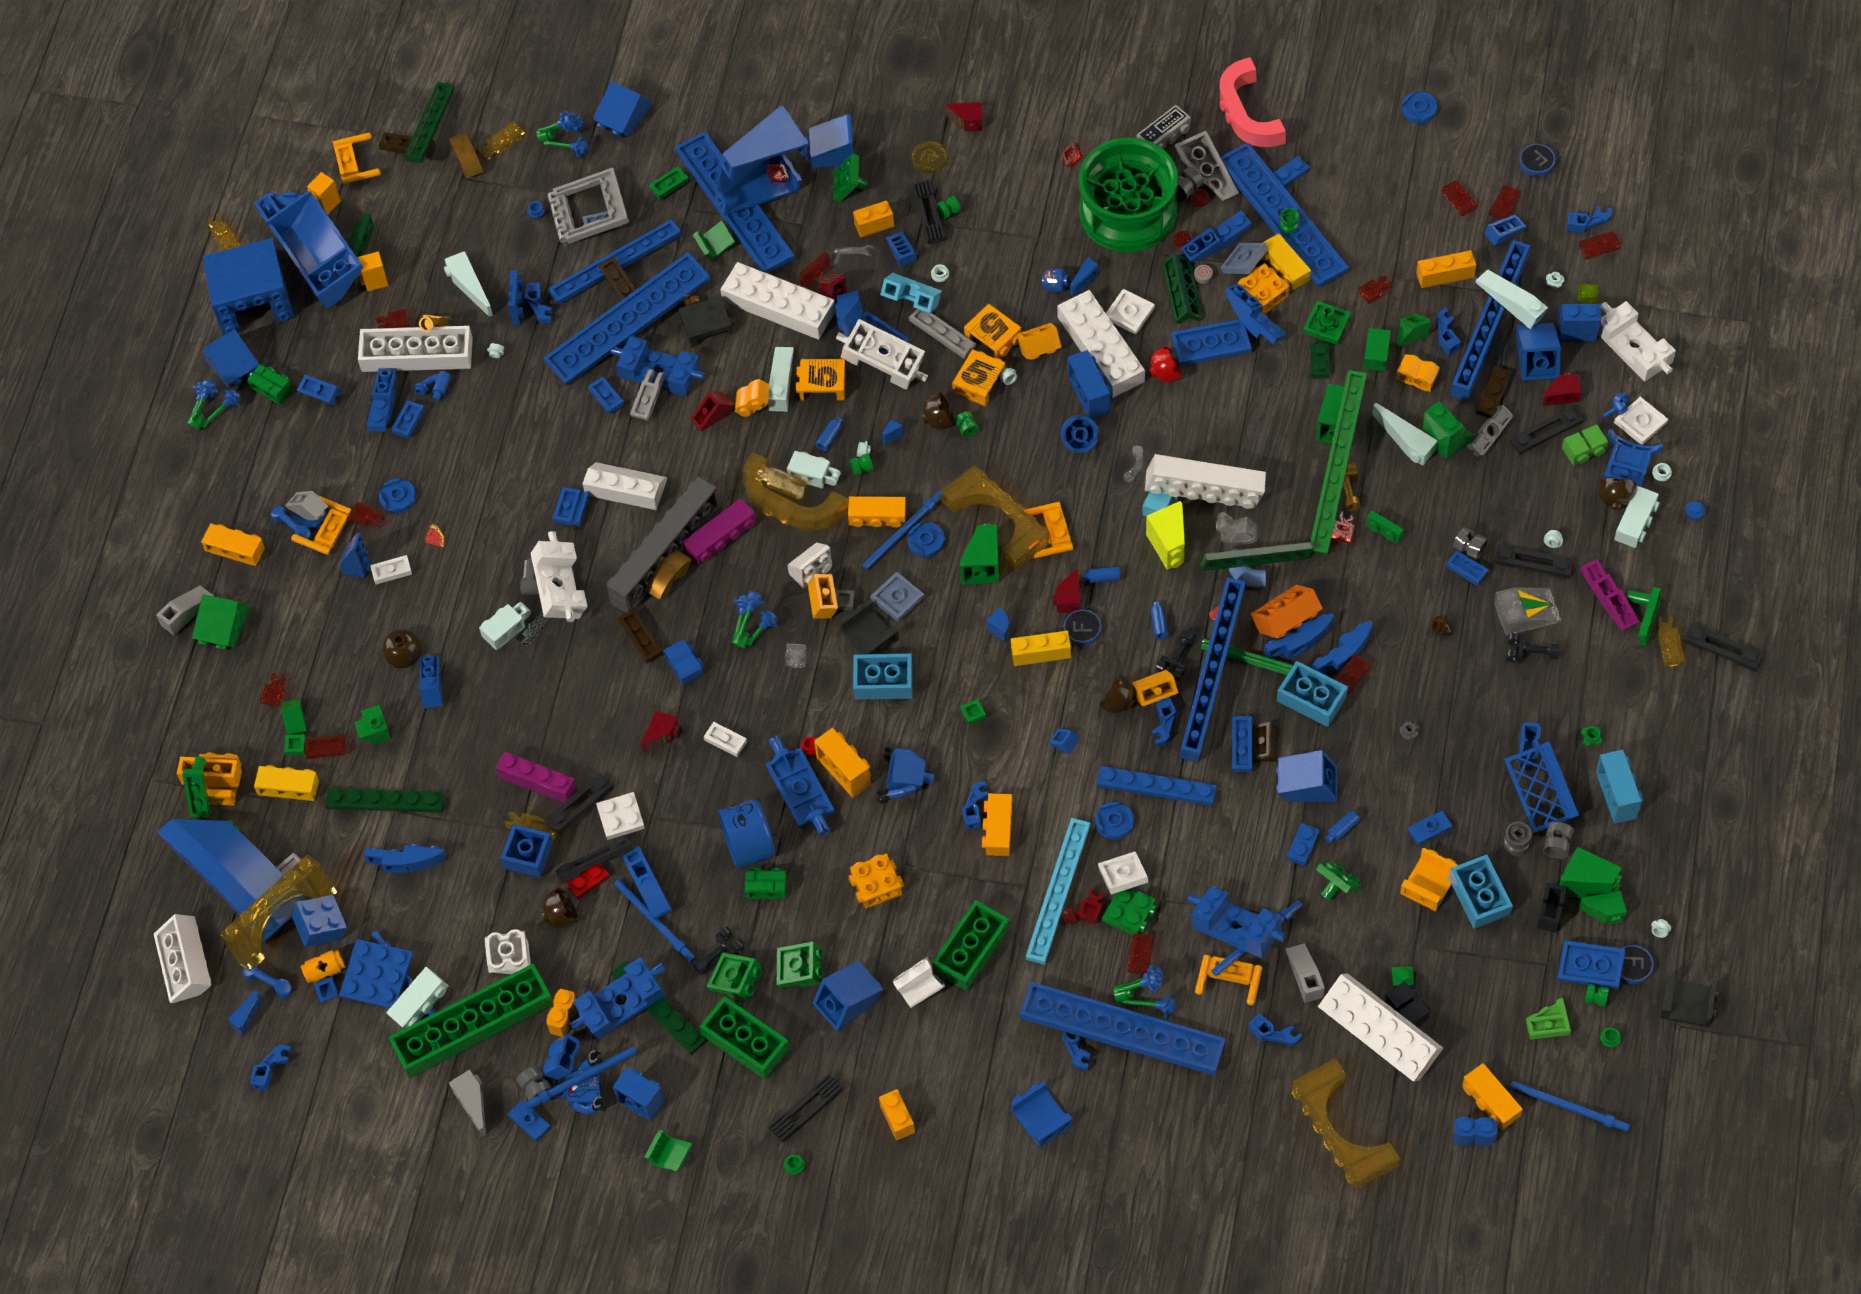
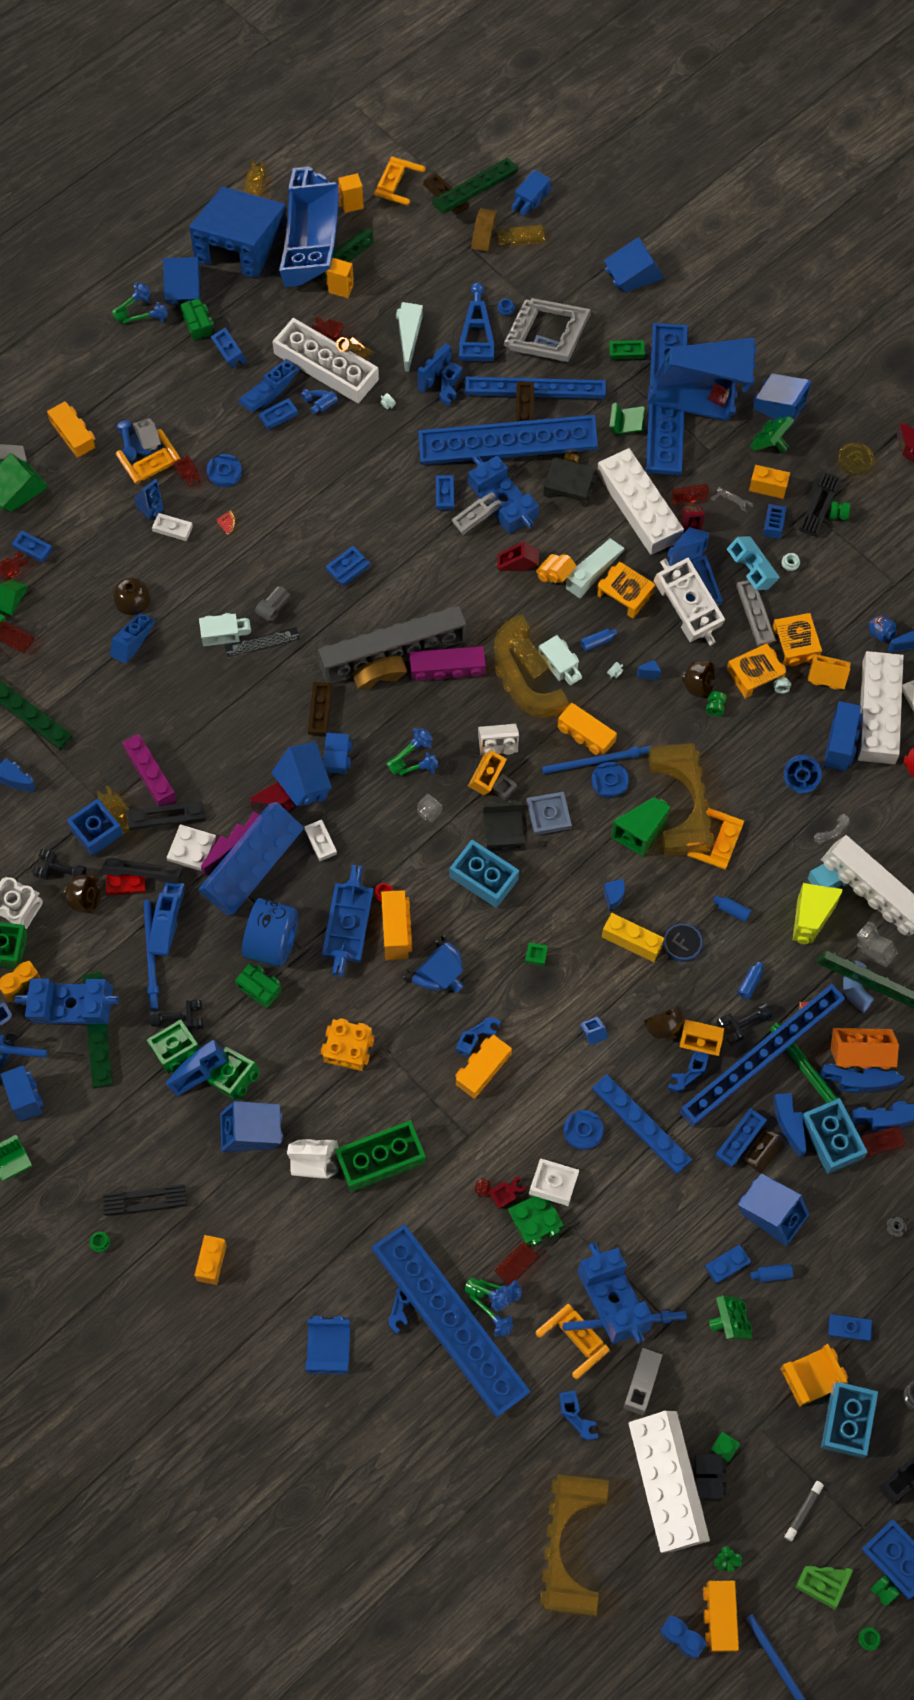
camera: 30 degrees right, 5 degrees up
green brick [354,705,391,745] -> none
white brick [531,531,587,622] -> none
blue plant [537,111,589,158] -> none
white slope [583,462,667,510] -> none
green brick [699,996,790,1080] -> none
green wheel [850,453,874,477] -> none
medium azure plate [1026,818,1090,965] -> none
dark red slope [1053,570,1080,613] -> none
none -> blue plate [12,530,53,563]
none -> black bar [32,849,87,880]
none -> blue slope [166,1040,227,1096]
none -> blue brick [198,802,304,915]
none -> magenta slope [201,812,260,875]
none -> blue slope [271,742,332,806]
none -> blue plate [459,283,494,361]
none -> blue hinge [511,170,551,216]
none -> green plant [714,1546,742,1572]
none -> blue slope [773,1093,806,1157]
none -> dark grey bar [784,1481,824,1542]

